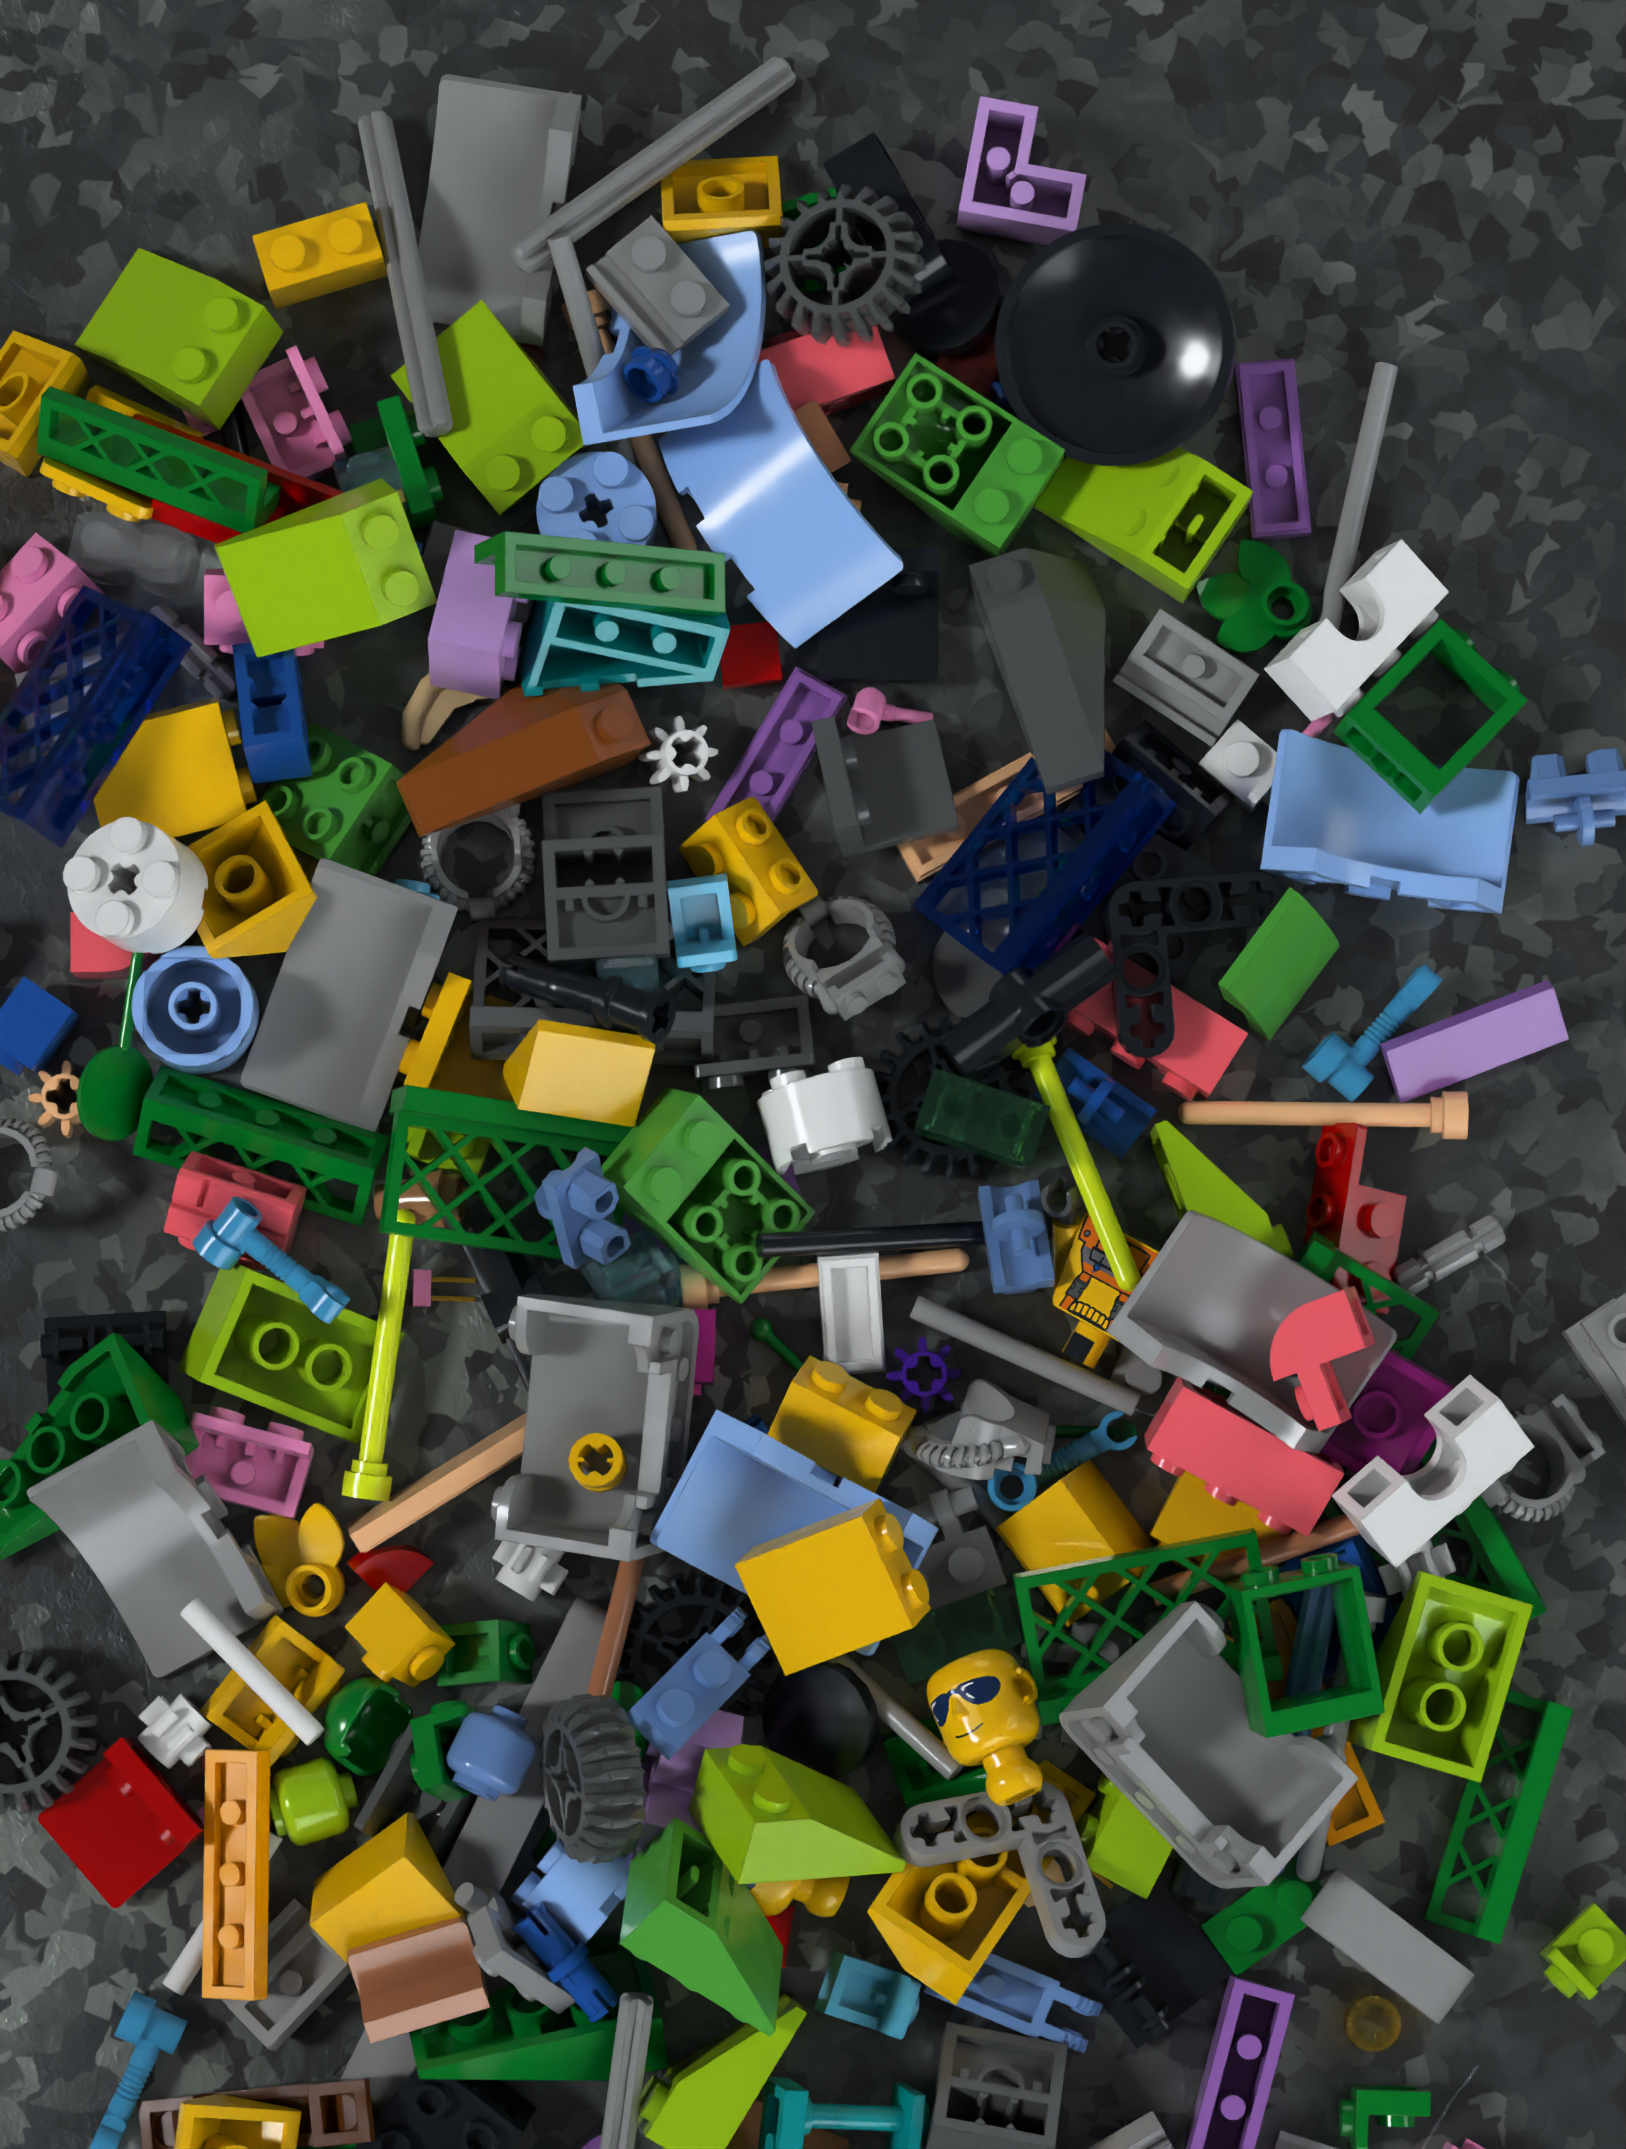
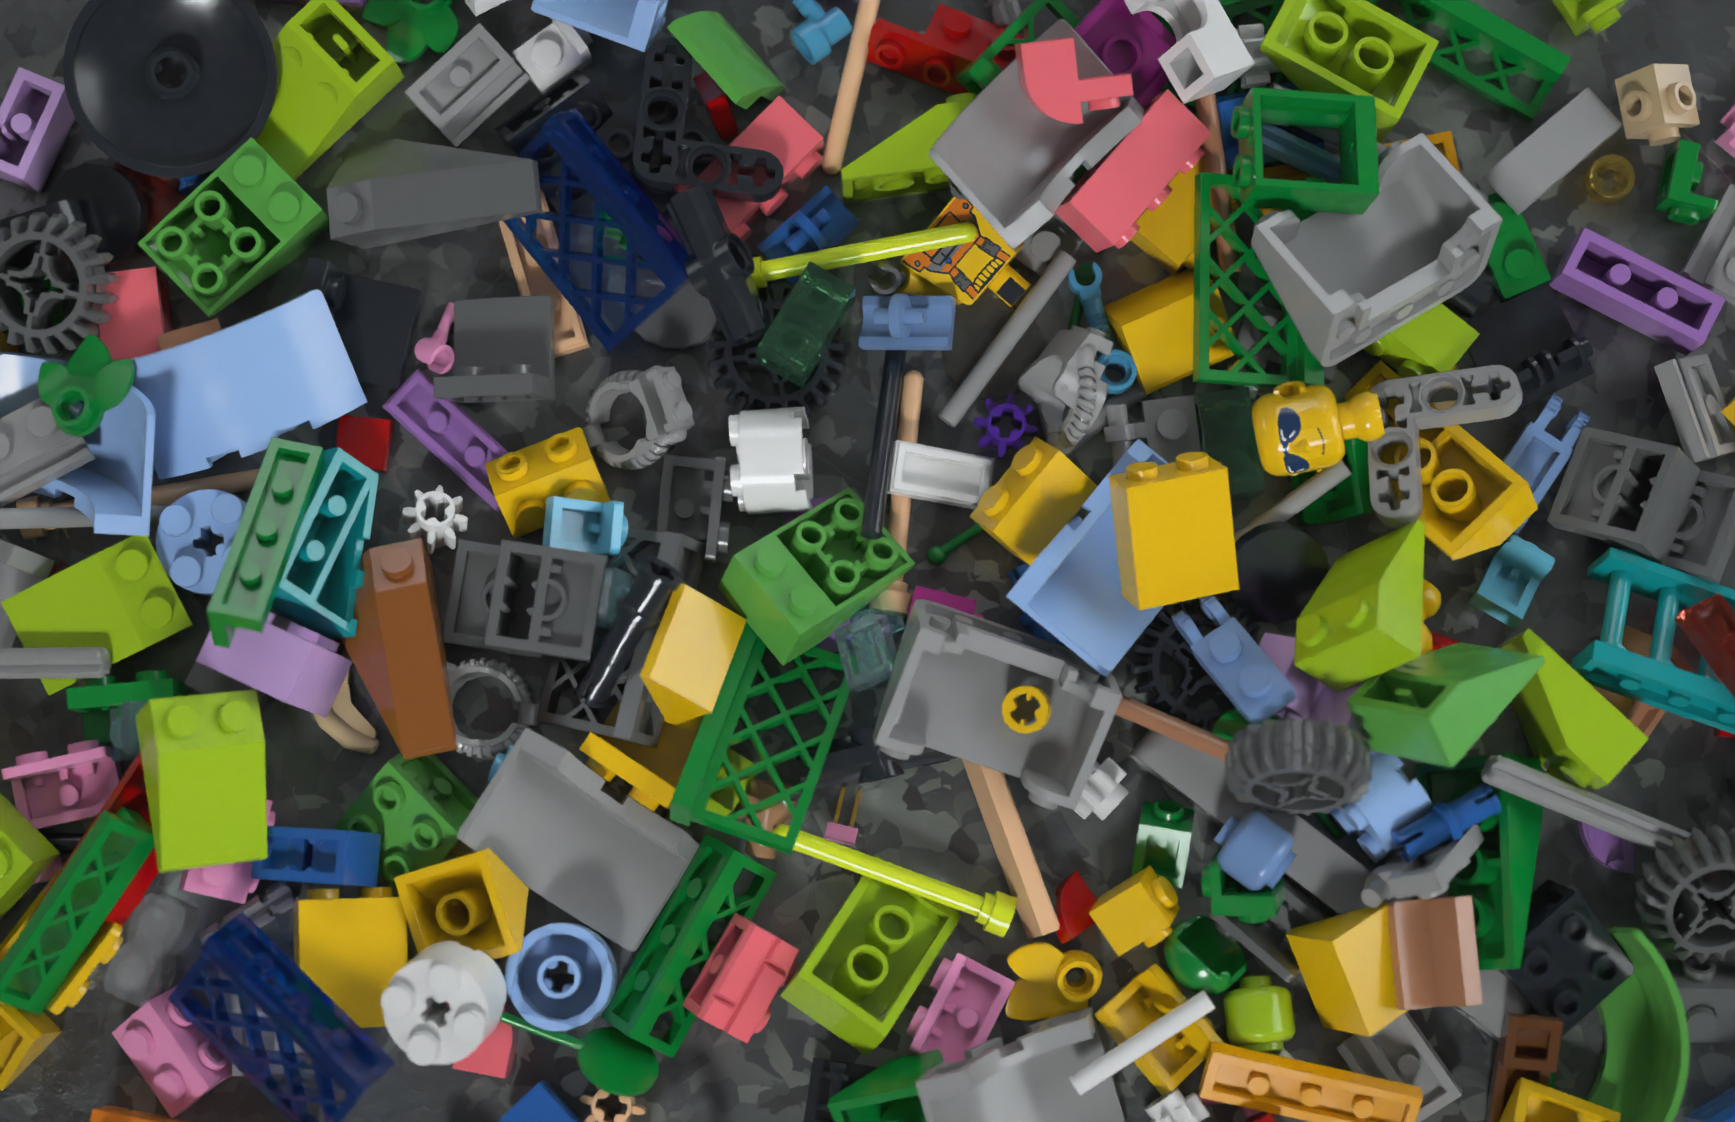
camera: 75 degrees left, 0 degrees up
dark azure brick [192,1196,350,1324] -> none
medium blue hips [534,1147,630,1270] -> none
blue plate [623,346,679,403] -> none
none -> green plate [38,334,135,437]
none -> red tile [692,72,739,142]
none -> tan brick [1615,63,1700,146]

